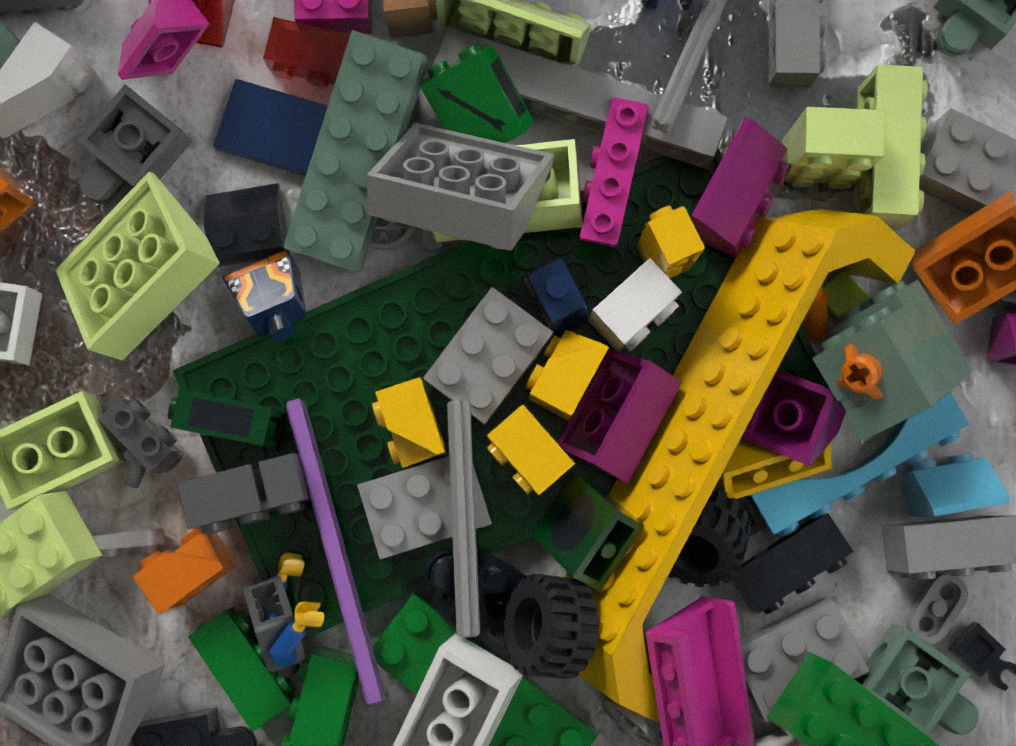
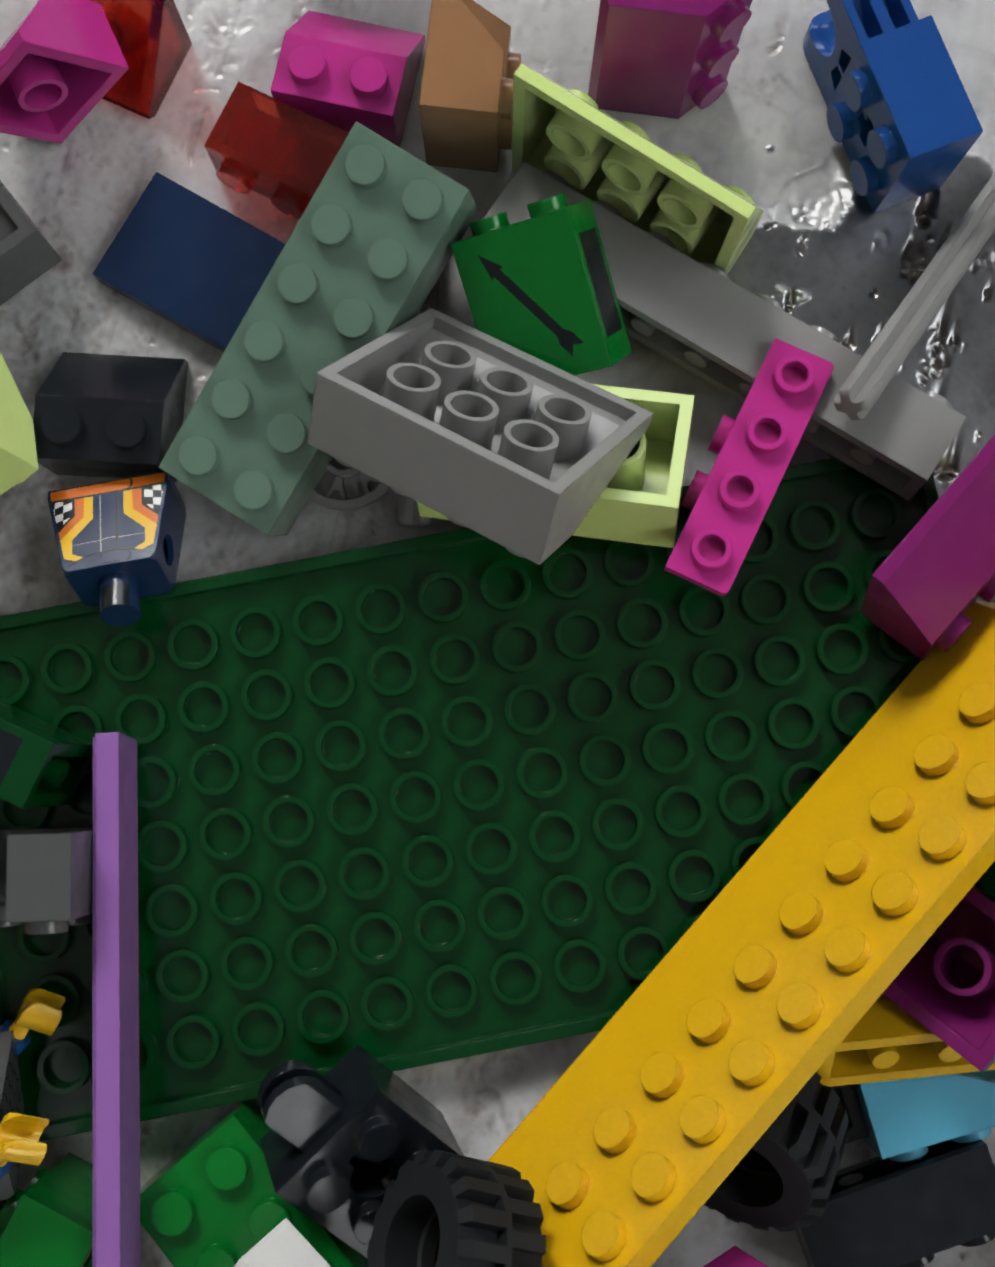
camera: 15 degrees right, 0 degrees up
light grey brick [357,456,492,559] -> none
yellow slope [372,377,448,469] -> none
light grey brick [423,287,553,427] -> none
light grey axle [447,400,480,637] -> none
yellow slope [486,404,575,496] -> none
dark blue torso [522,258,588,337] -> none
yellow slope [526,330,609,421] -> none
dark green brick [532,473,644,592] -> none
magenta slope [557,349,682,484] -> none
white brick [588,258,682,352] -> none
yellow brick [636,206,705,279] -> none

